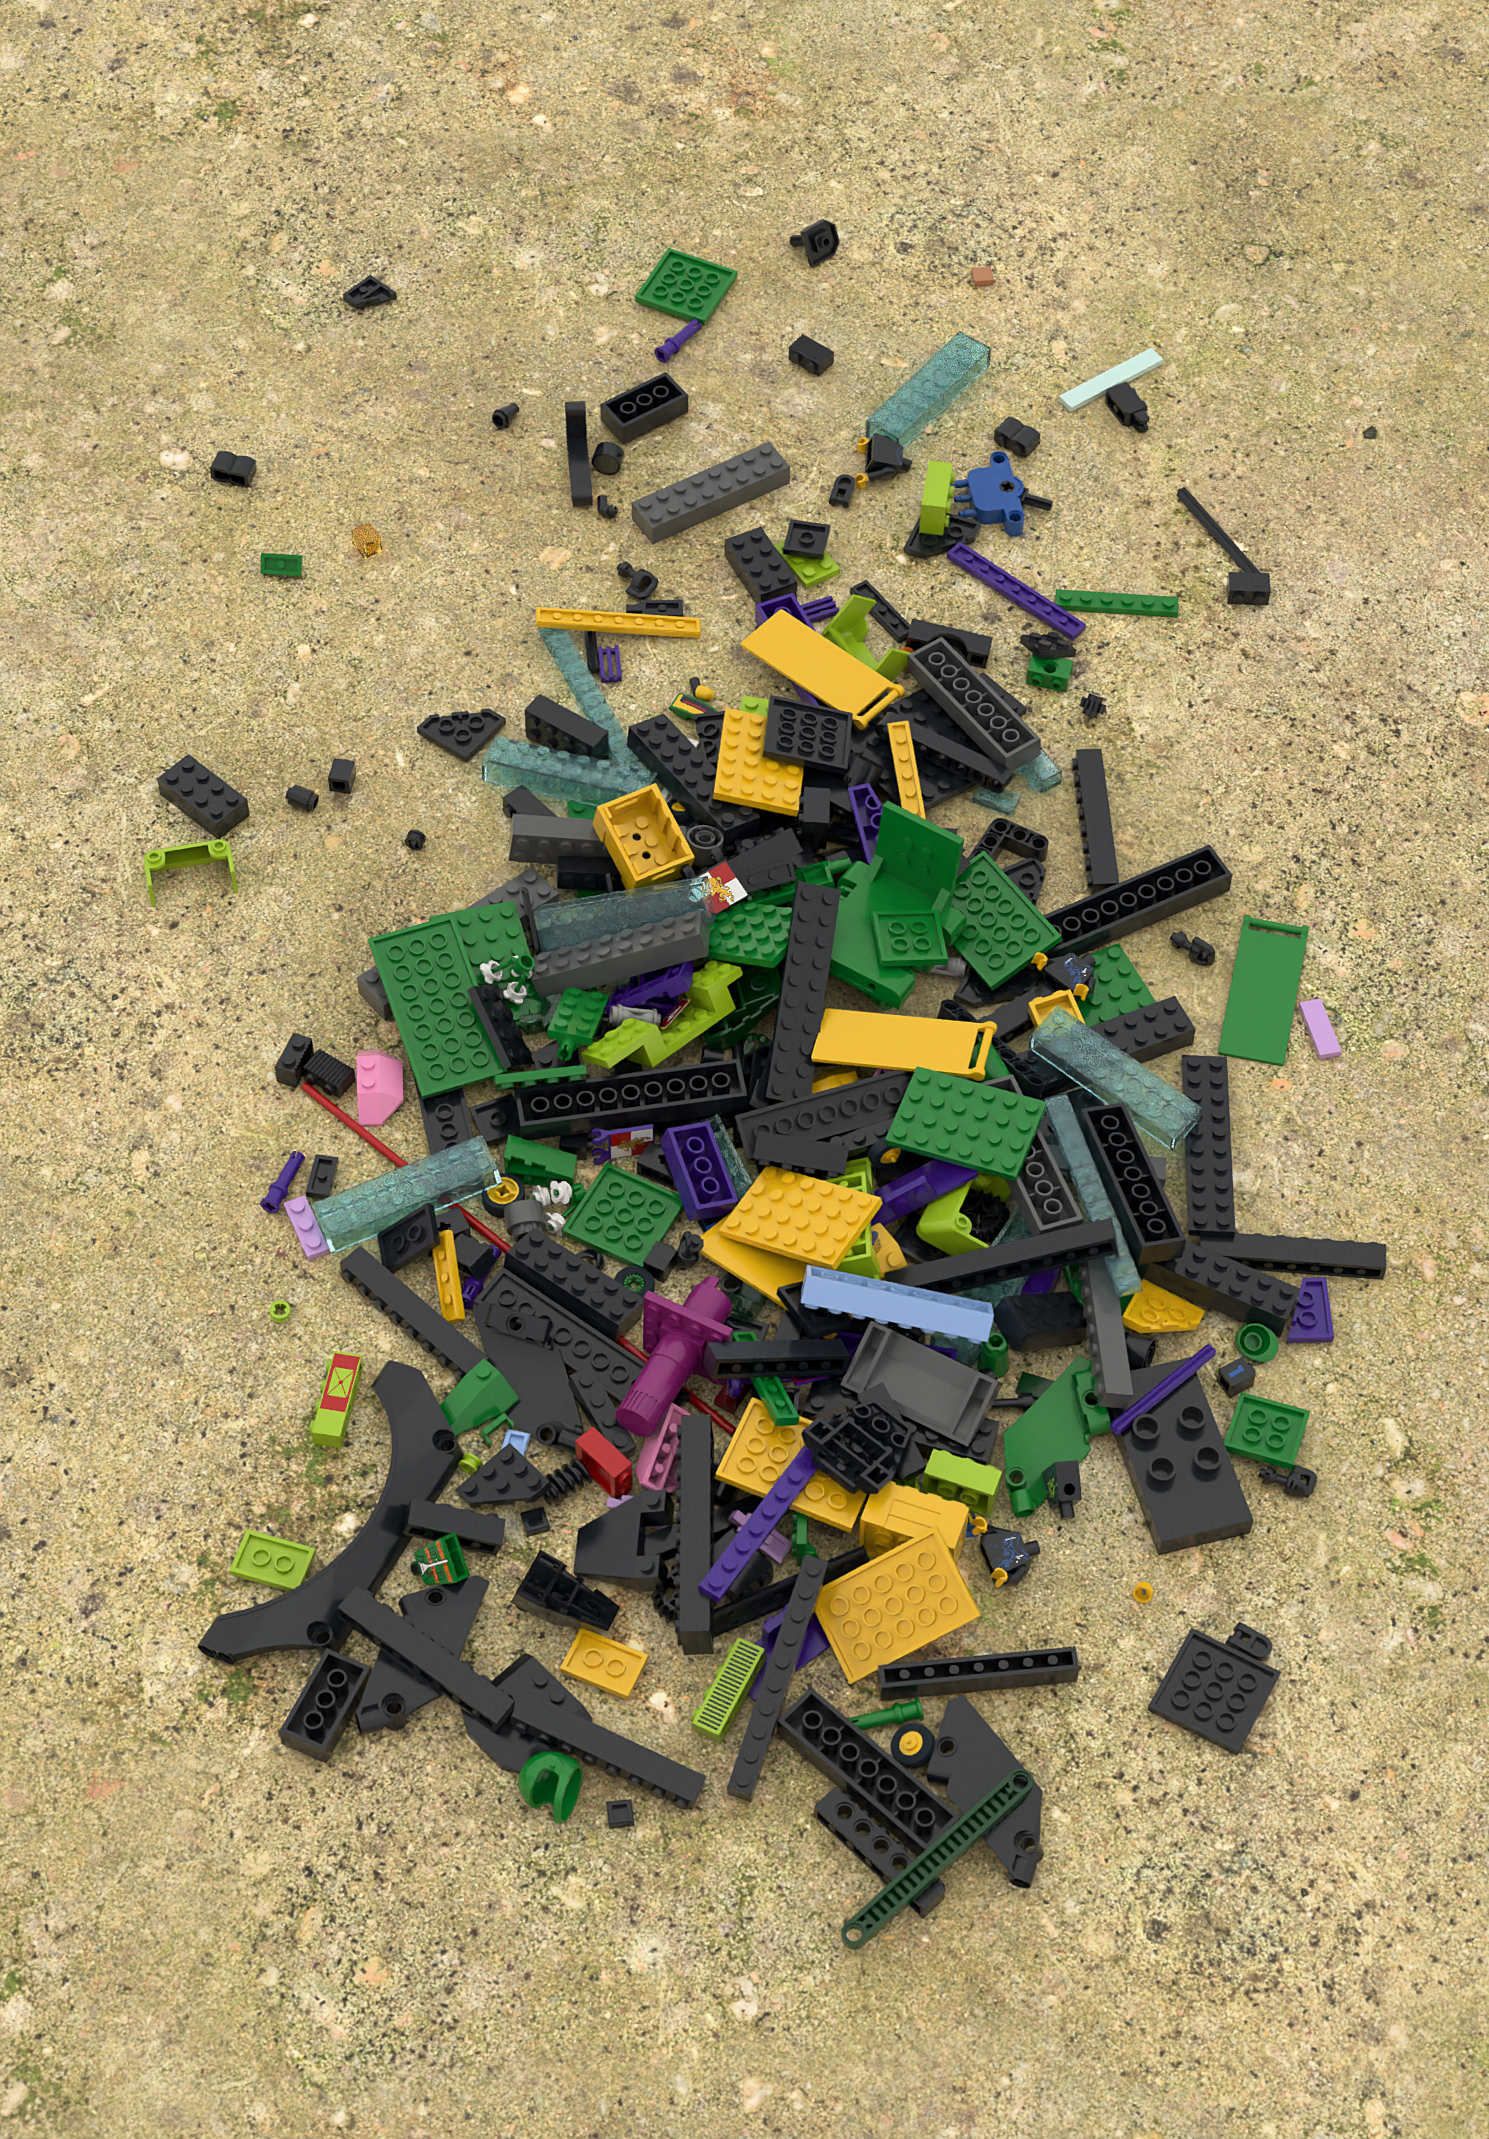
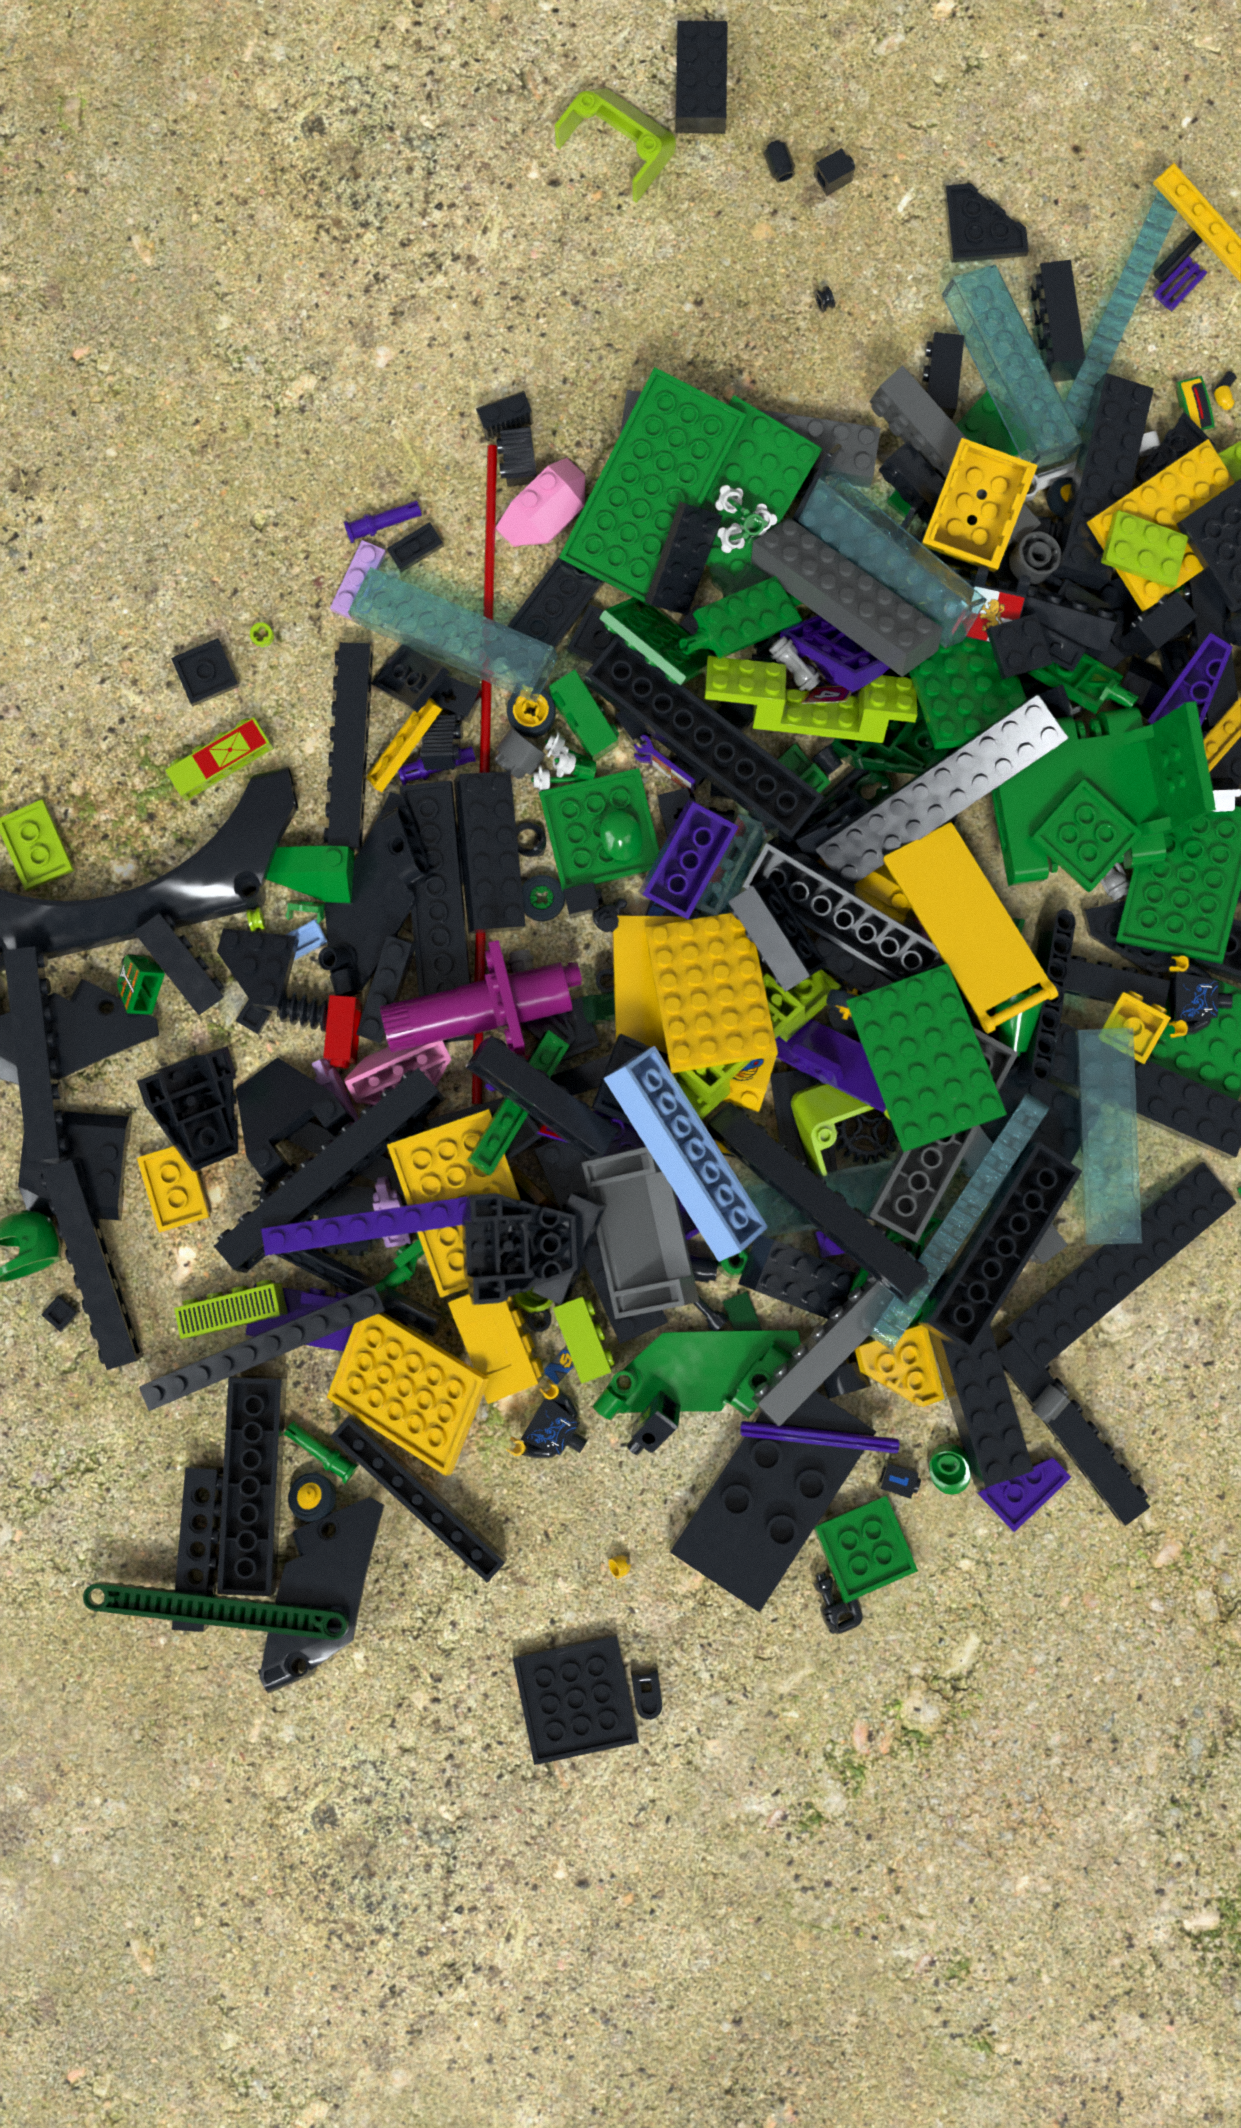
camera: 55 degrees right, 30 degrees up
none -> black plate [171,638,240,707]
none -> green hat [600,811,642,861]
none -> black plate [986,613,1053,680]
none -> dark grey brick [1031,1383,1070,1424]
none -> lime plate [1101,510,1188,588]

